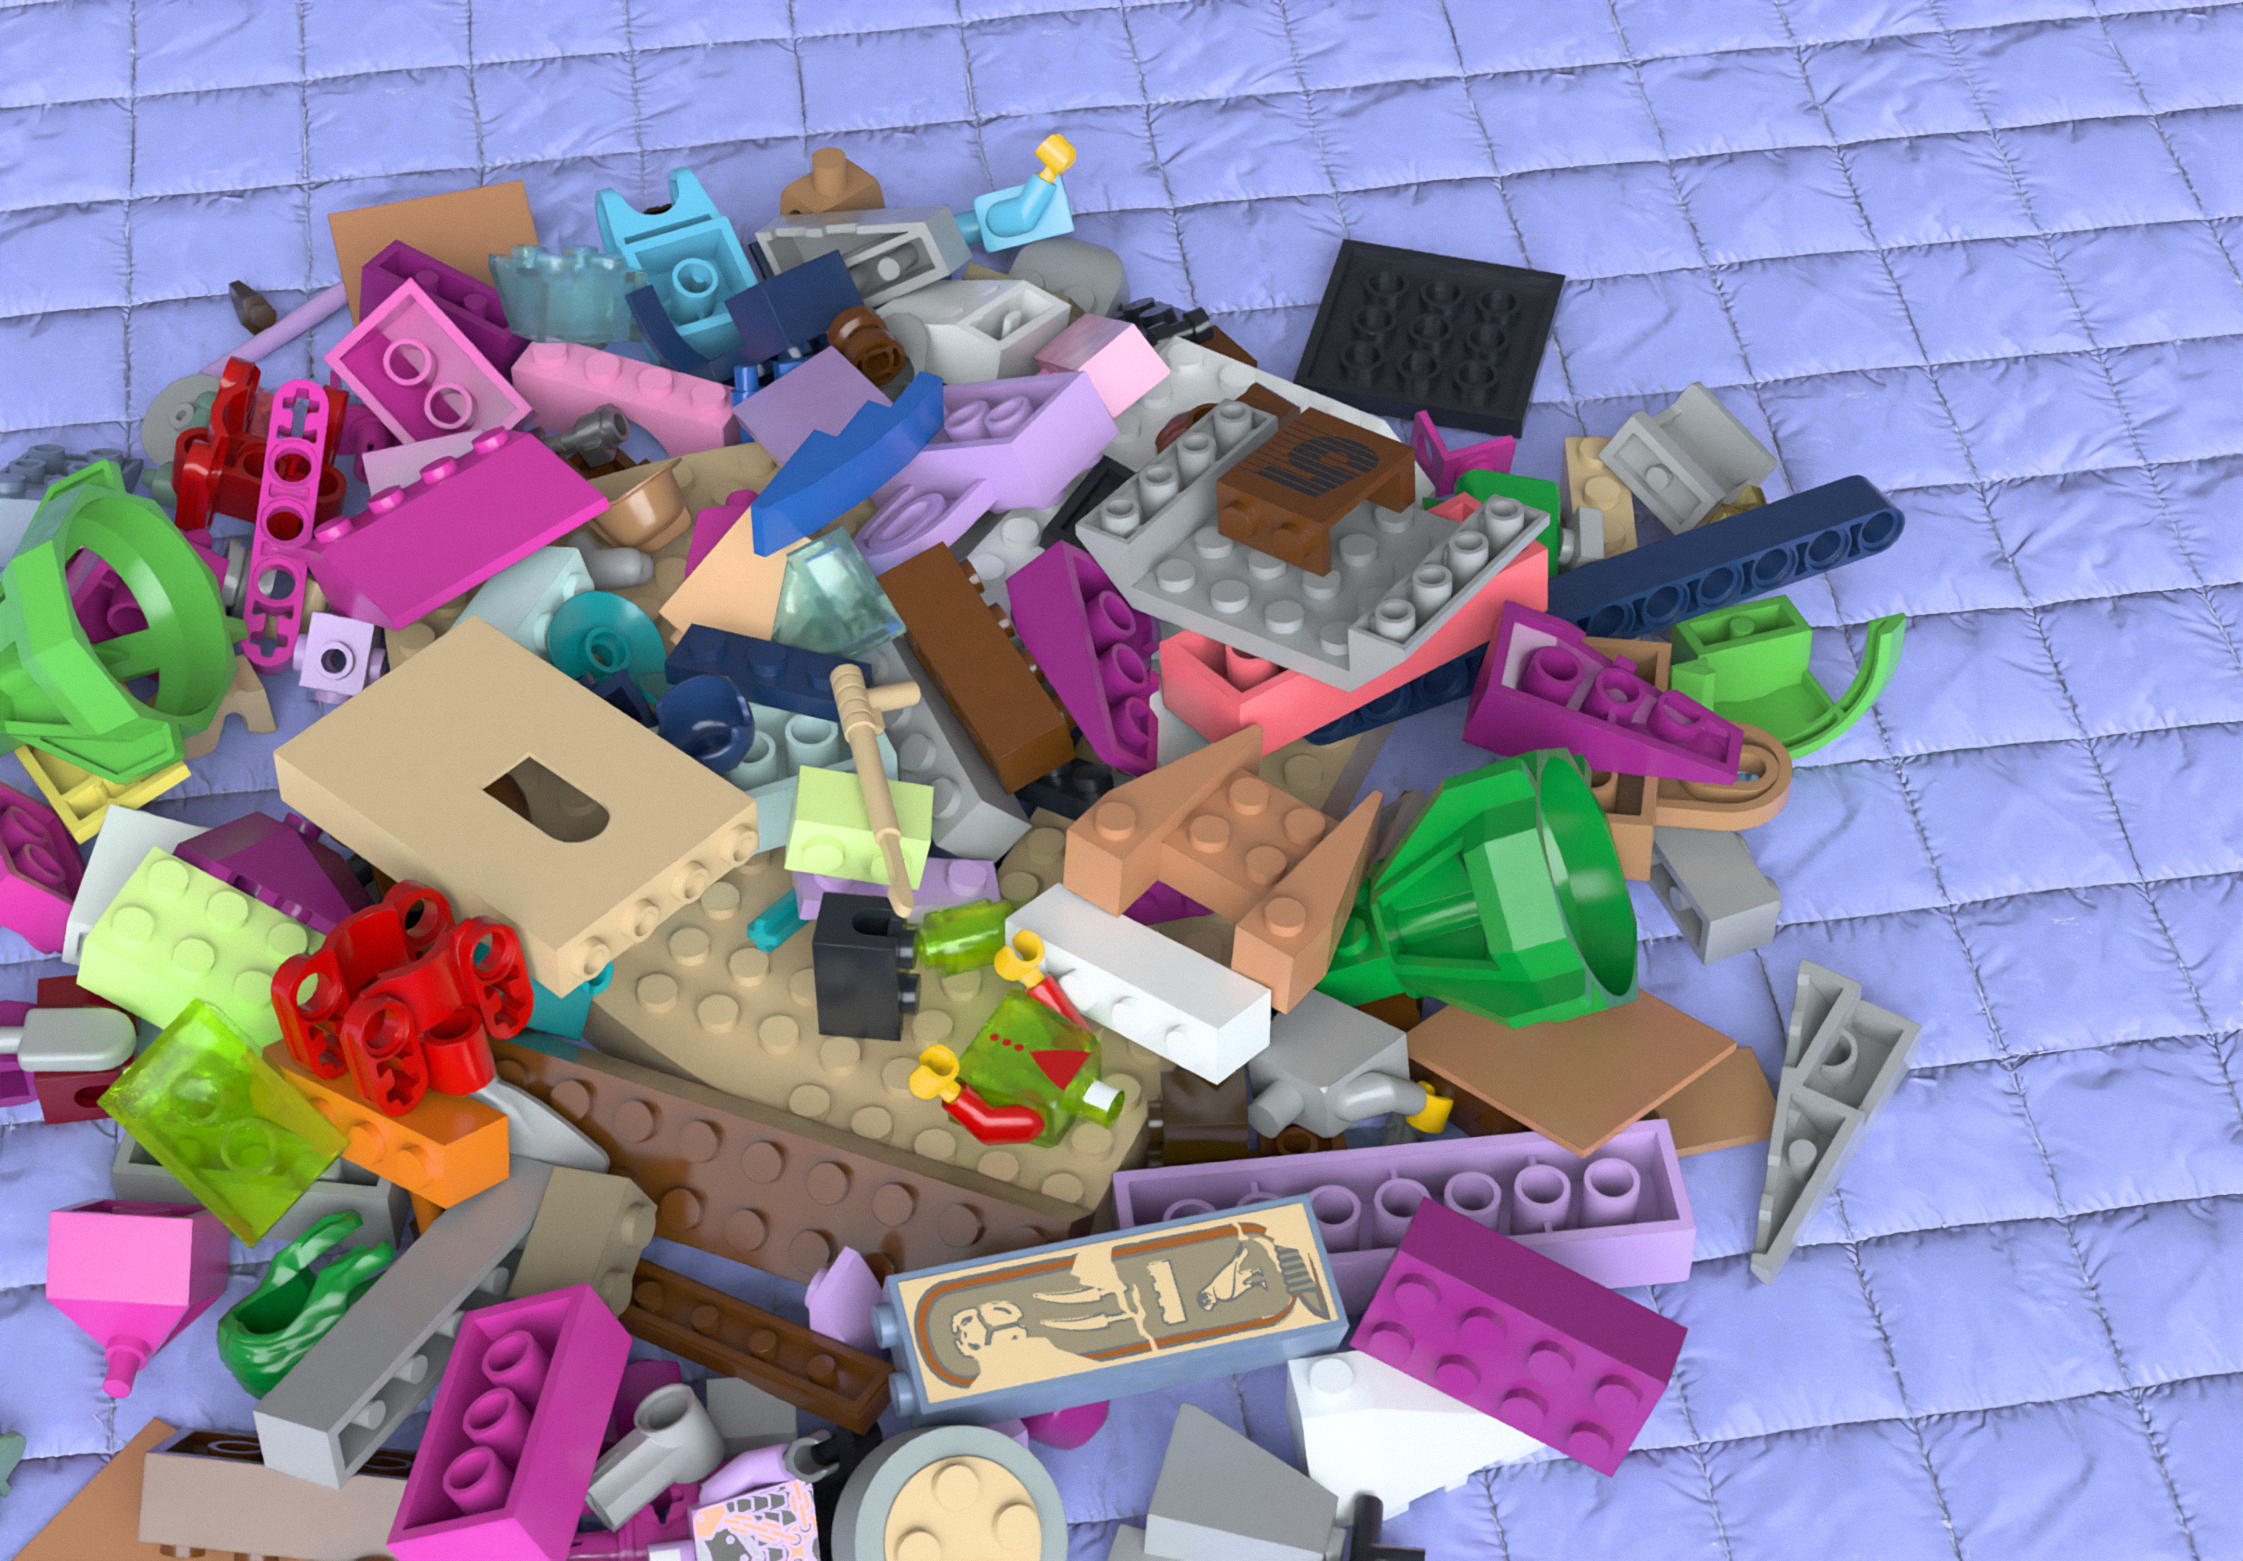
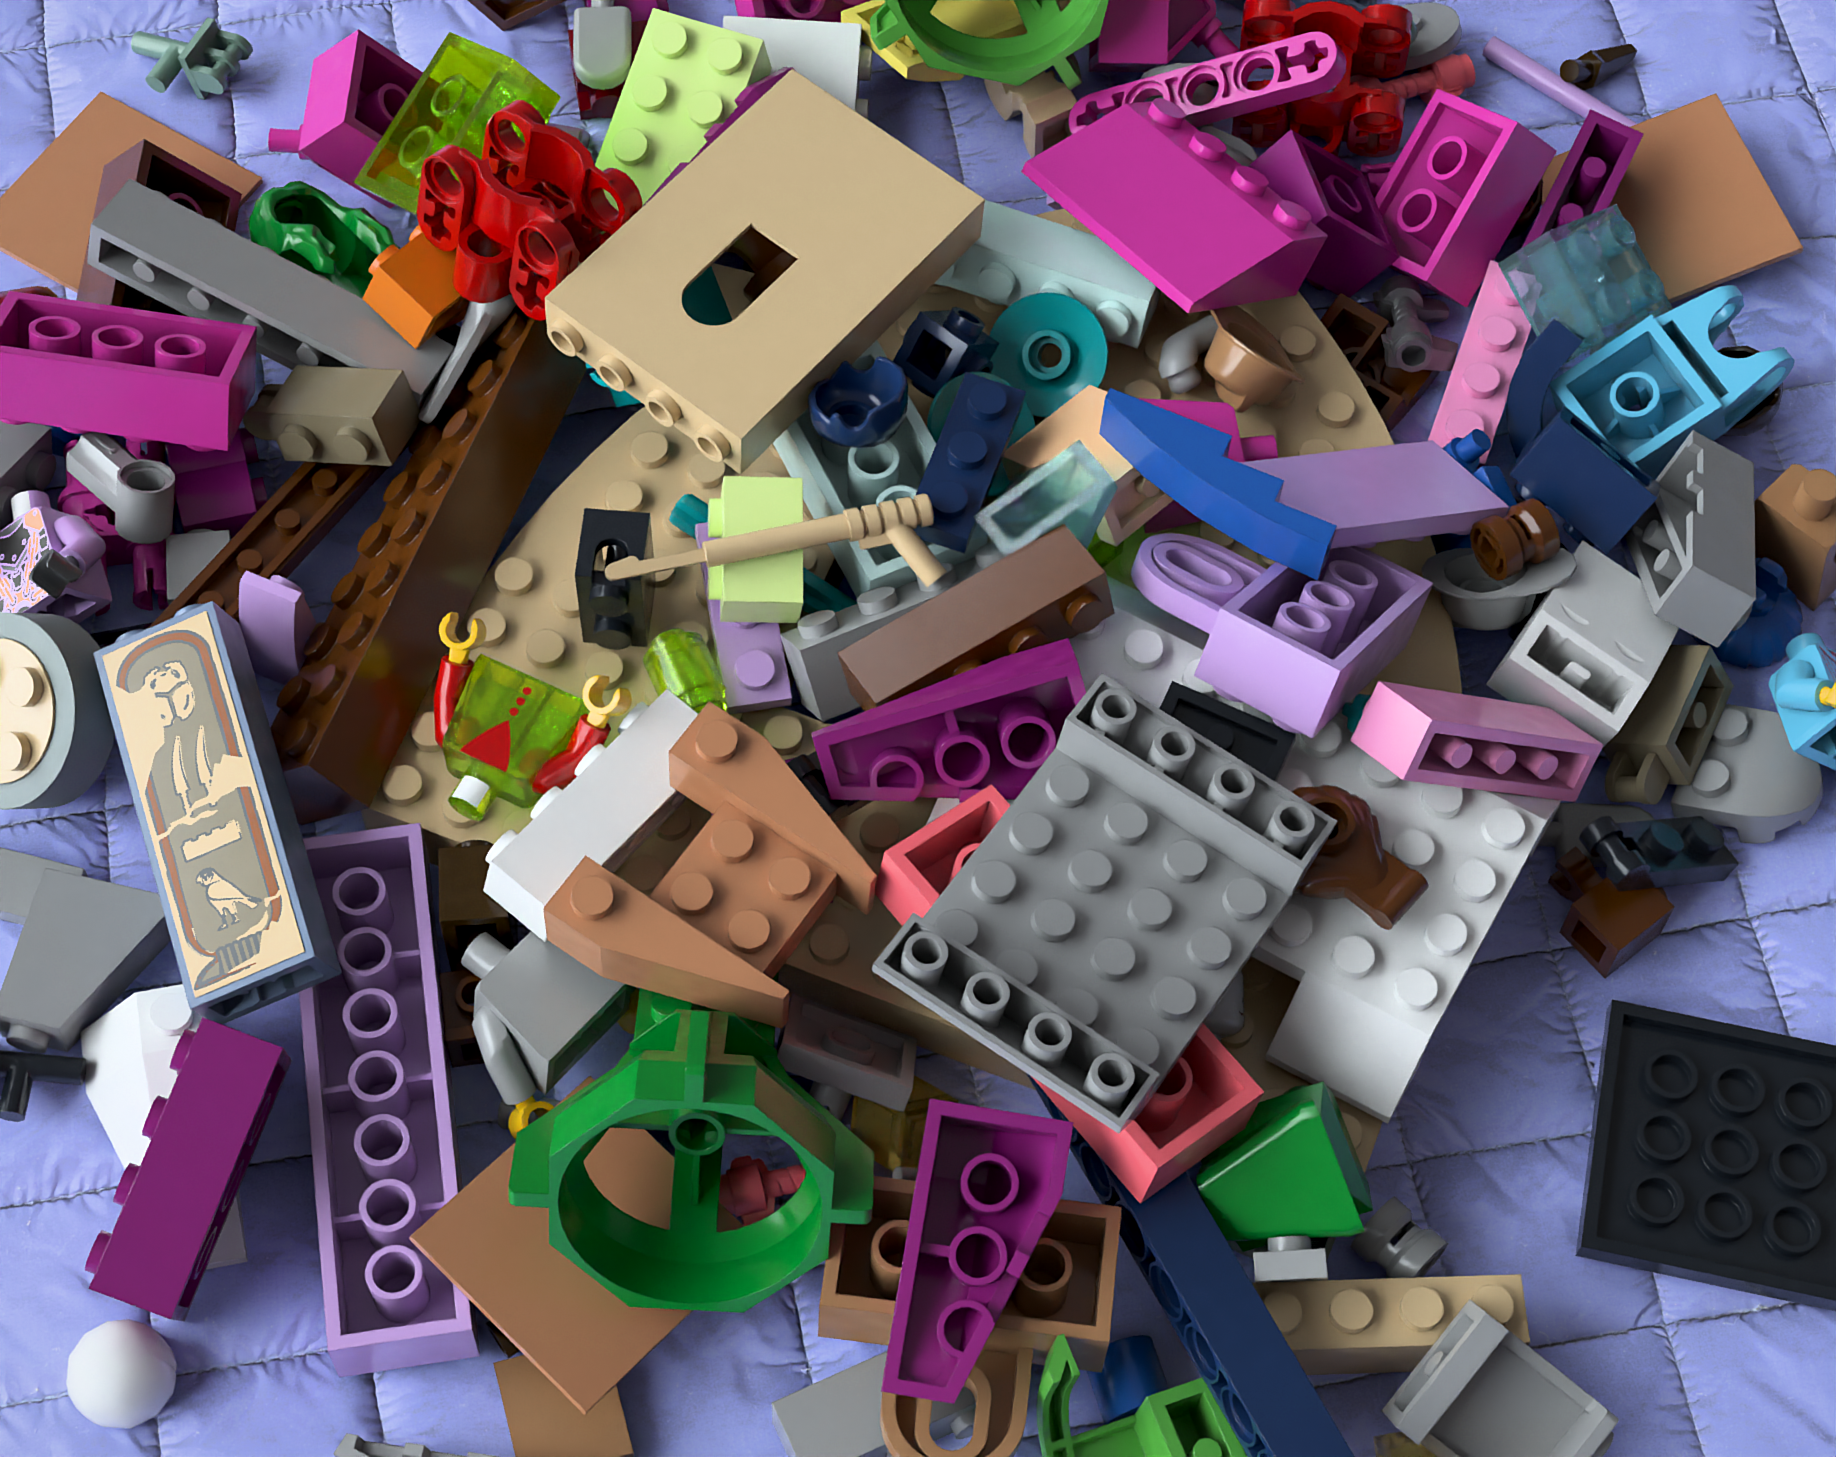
camera: 85 degrees right, 15 degrees up
reddish brown panel [1216,407,1415,577] -> none
dark pink bracket [1409,410,1516,498] -> none
none -> white hair [66,1319,177,1429]

